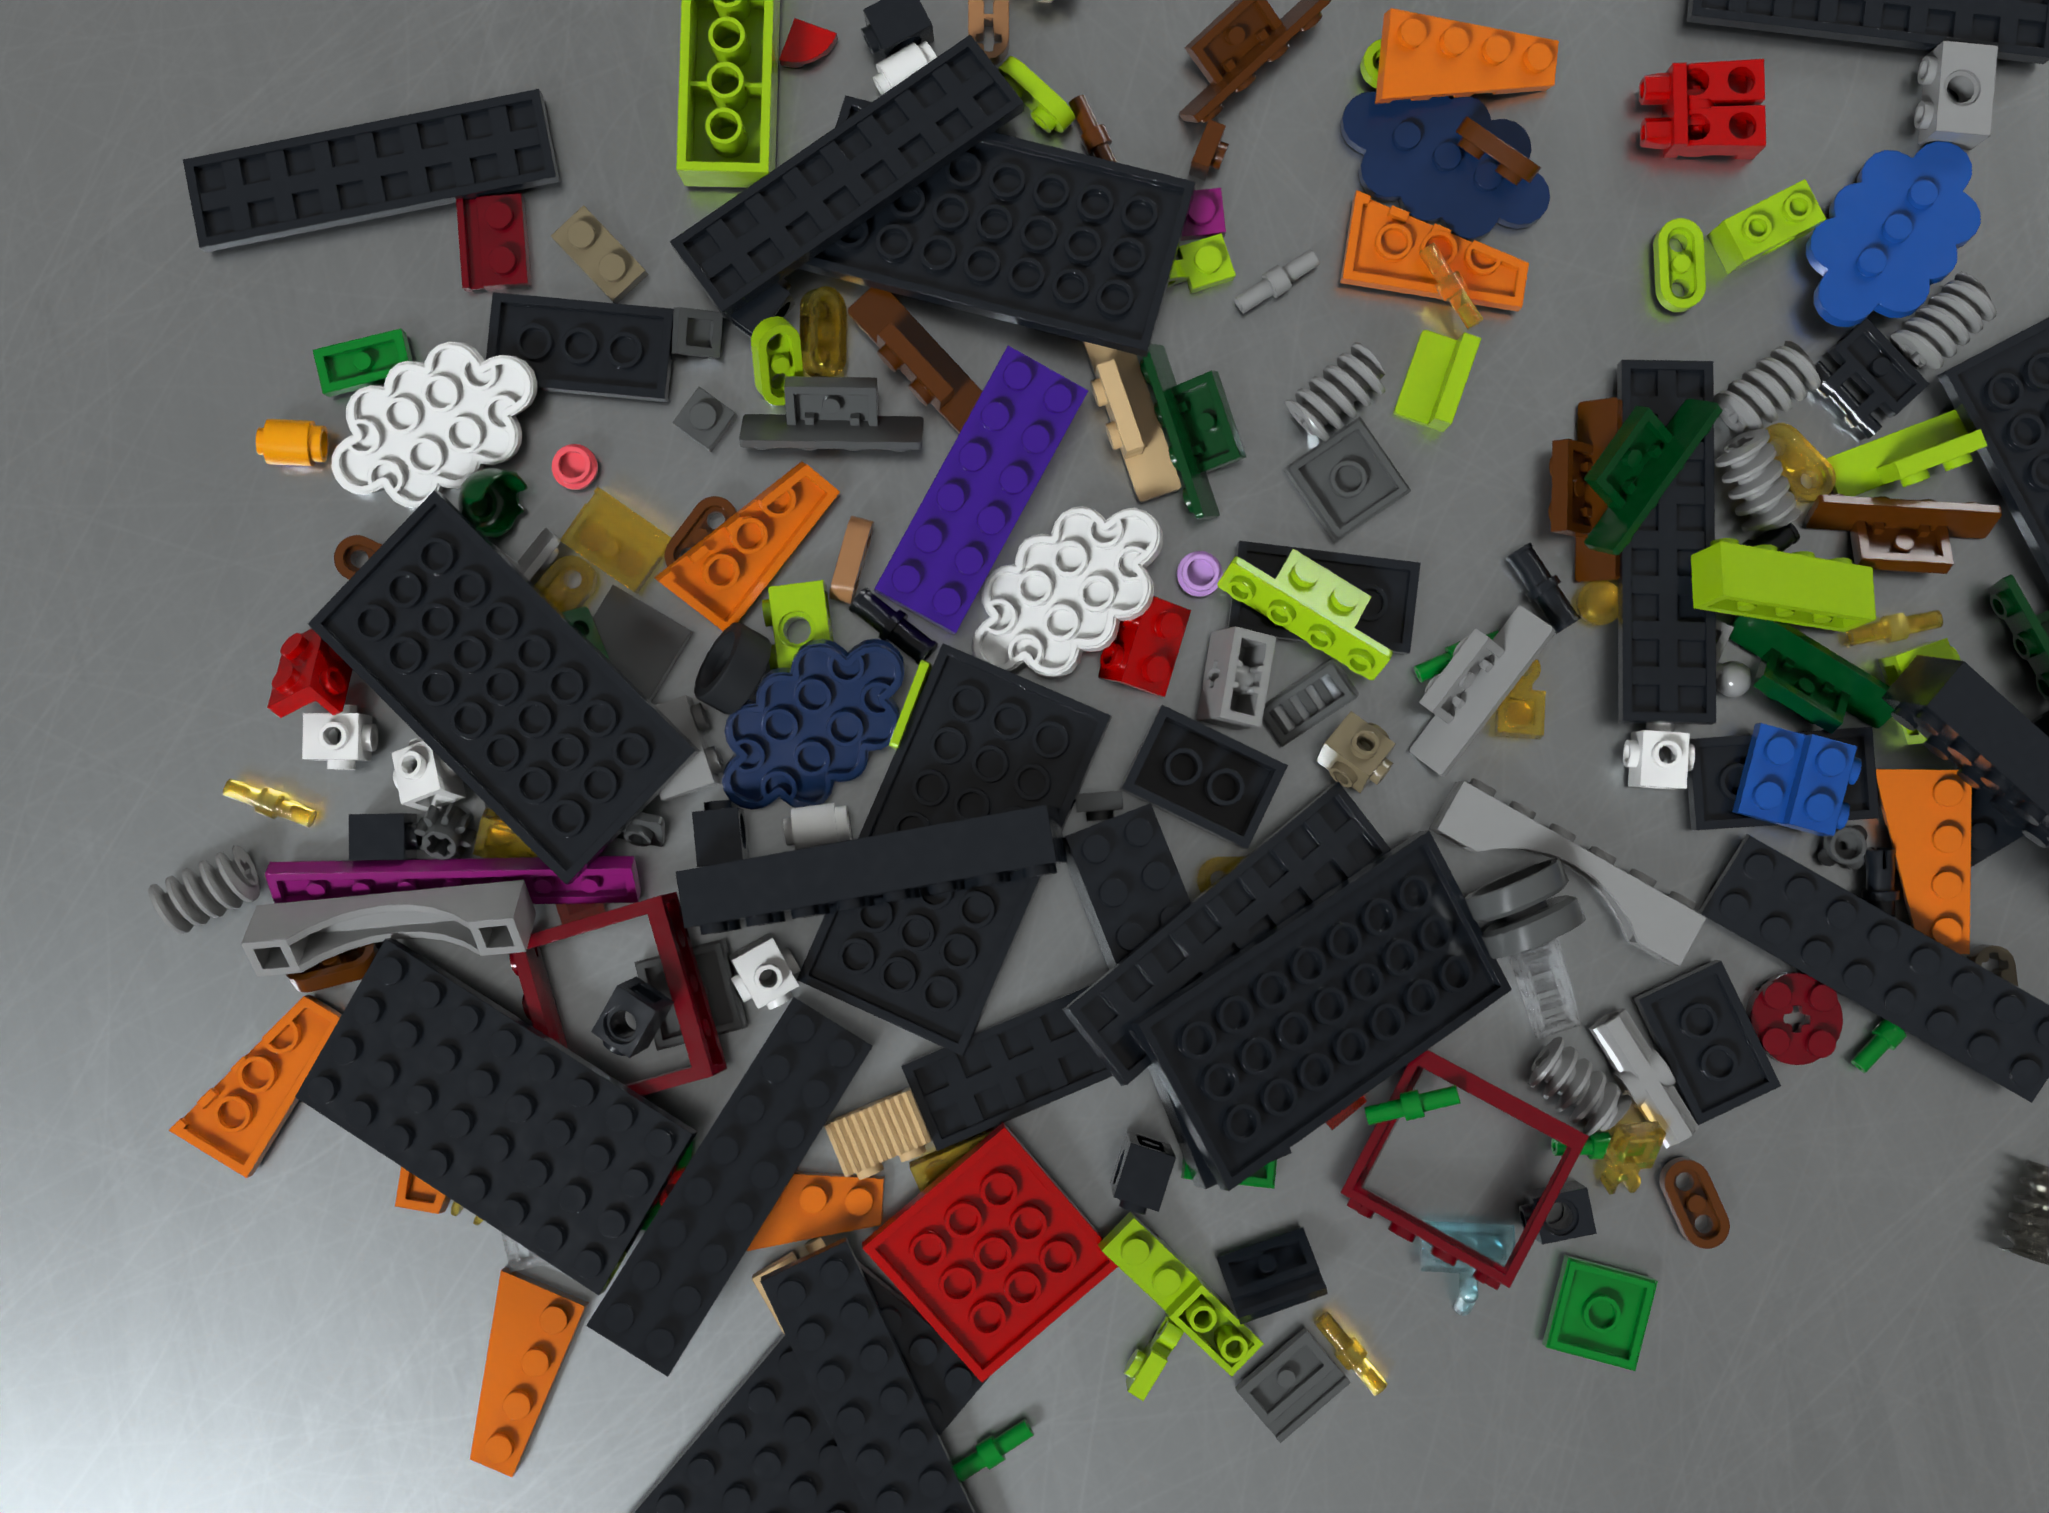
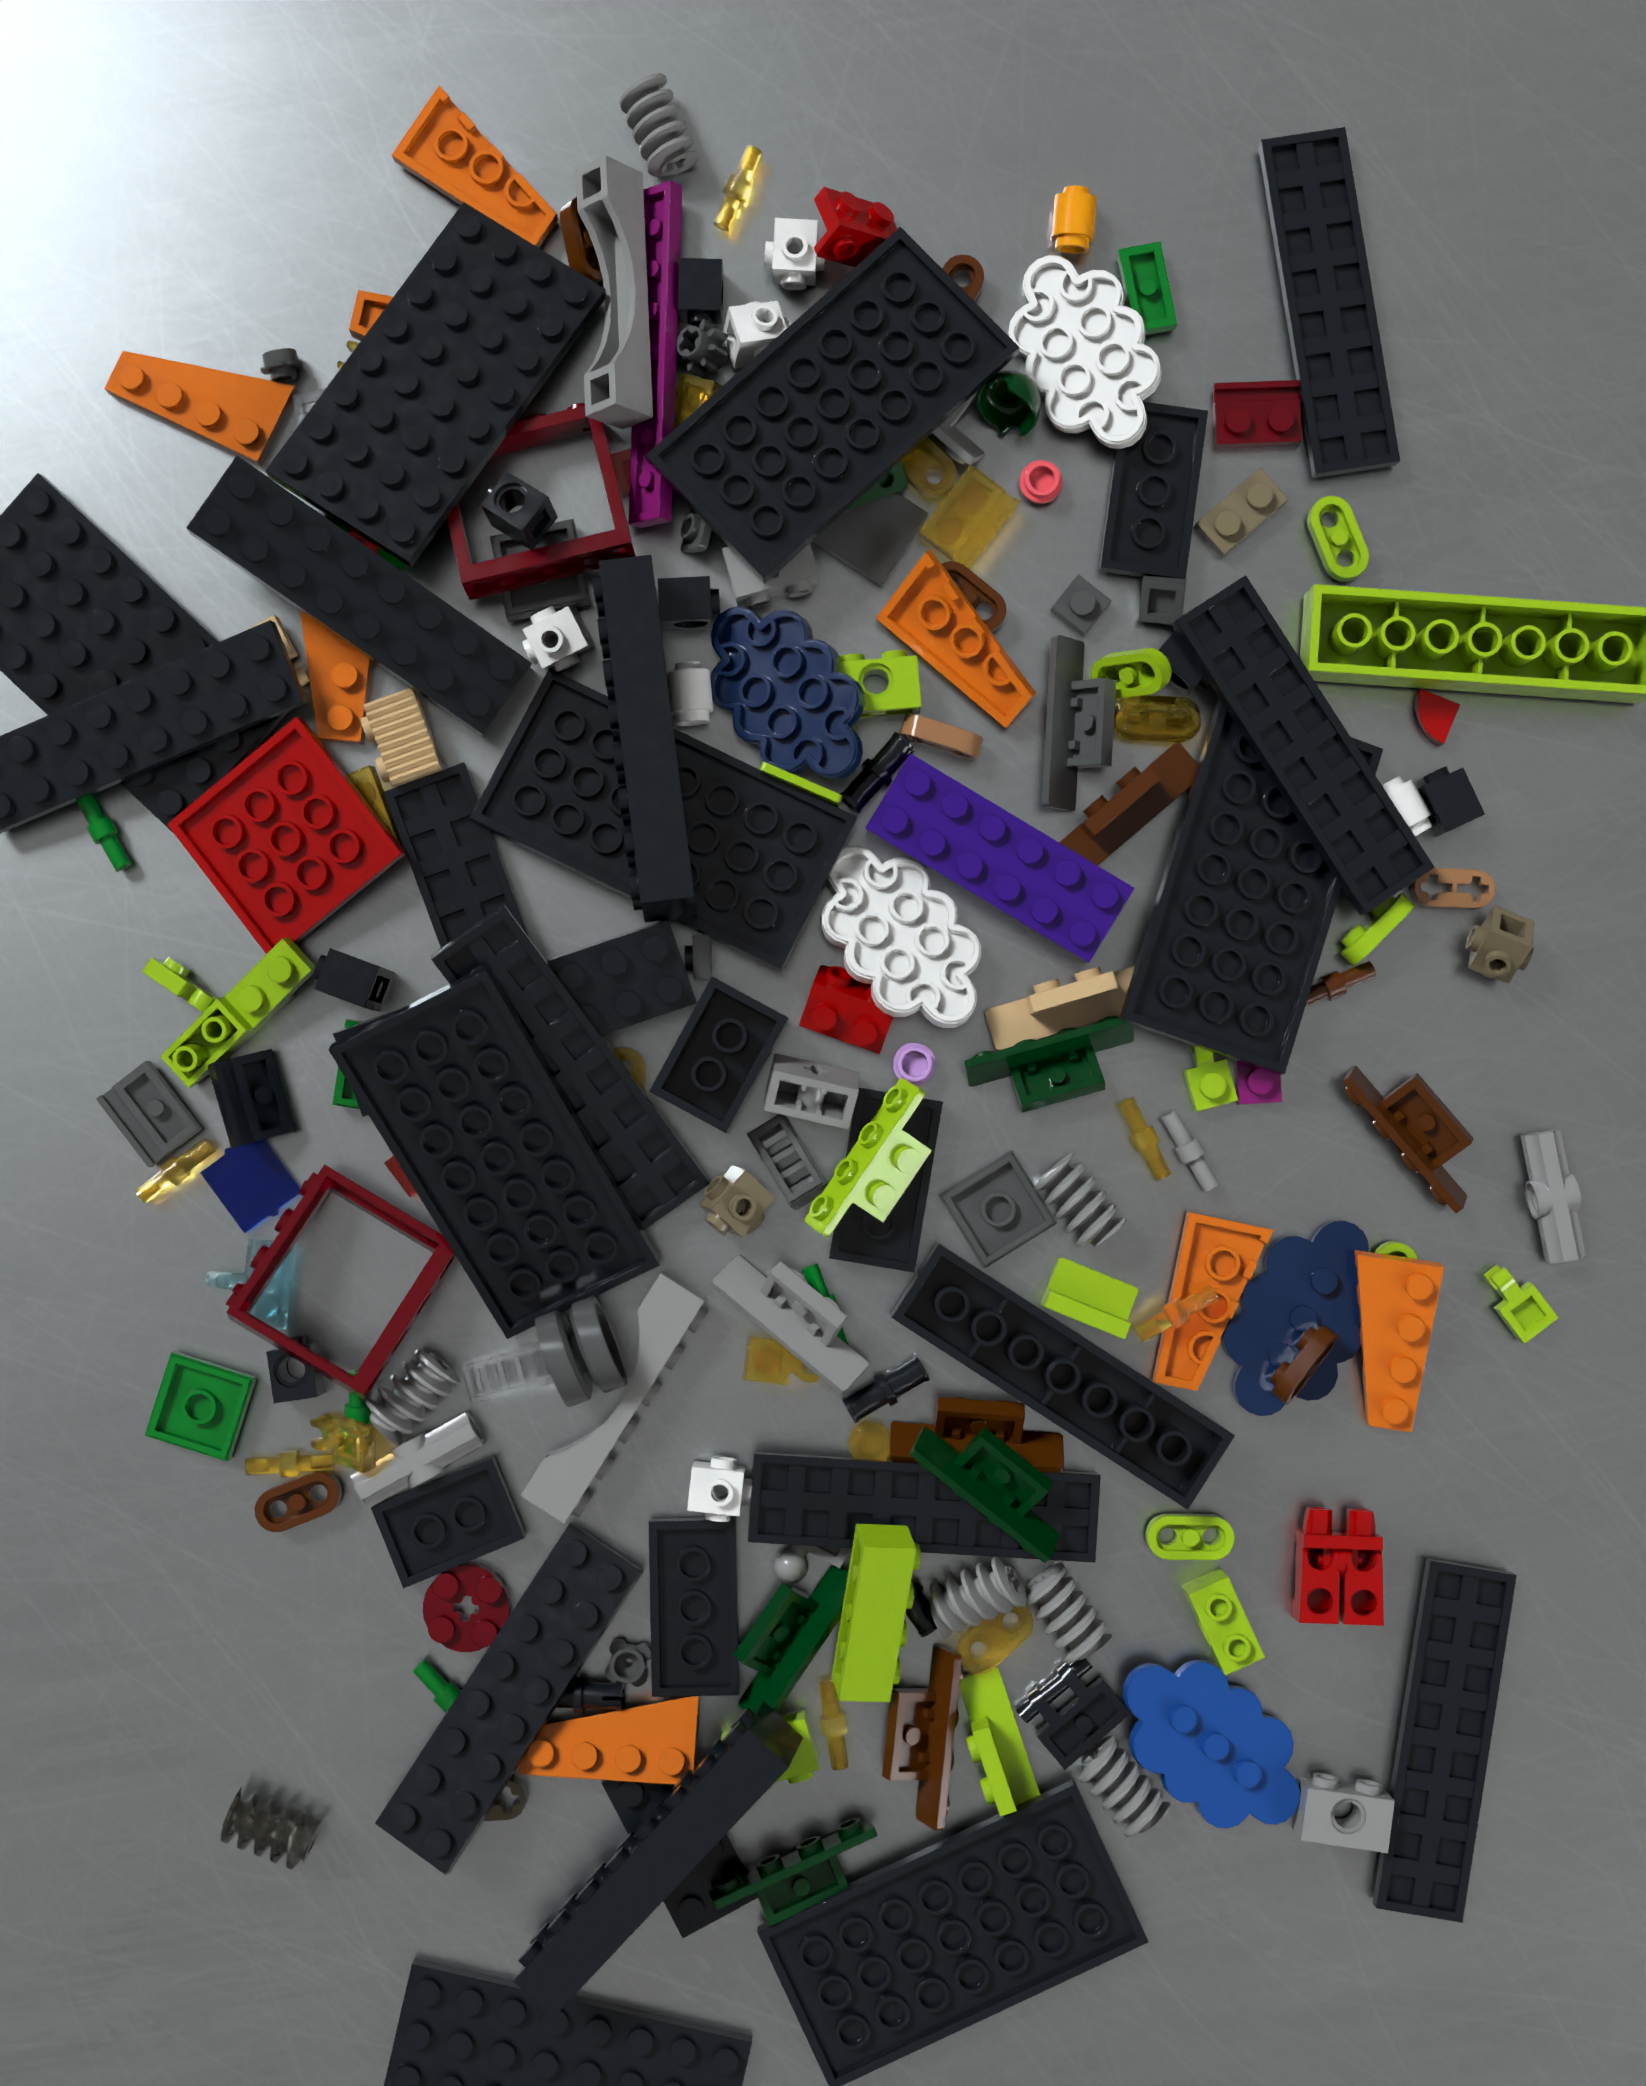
camera: 90 degrees right, 0 degrees up
black tyre [694,623,772,714] -> none
reddish brown plate [1189,119,1229,181] -> none
green bar [1364,1085,1461,1125] -> none
blue plate [1732,723,1862,836] -> none
none -> clear blue piece [200,1140,301,1233]
none -> clear yellow bar [245,1450,335,1478]
none -> dark grey plate [260,348,303,382]
none -> black brick [890,1242,1235,1510]
none -> clear yellow bar [1118,1097,1171,1181]
none -> lime plate [1307,496,1369,582]

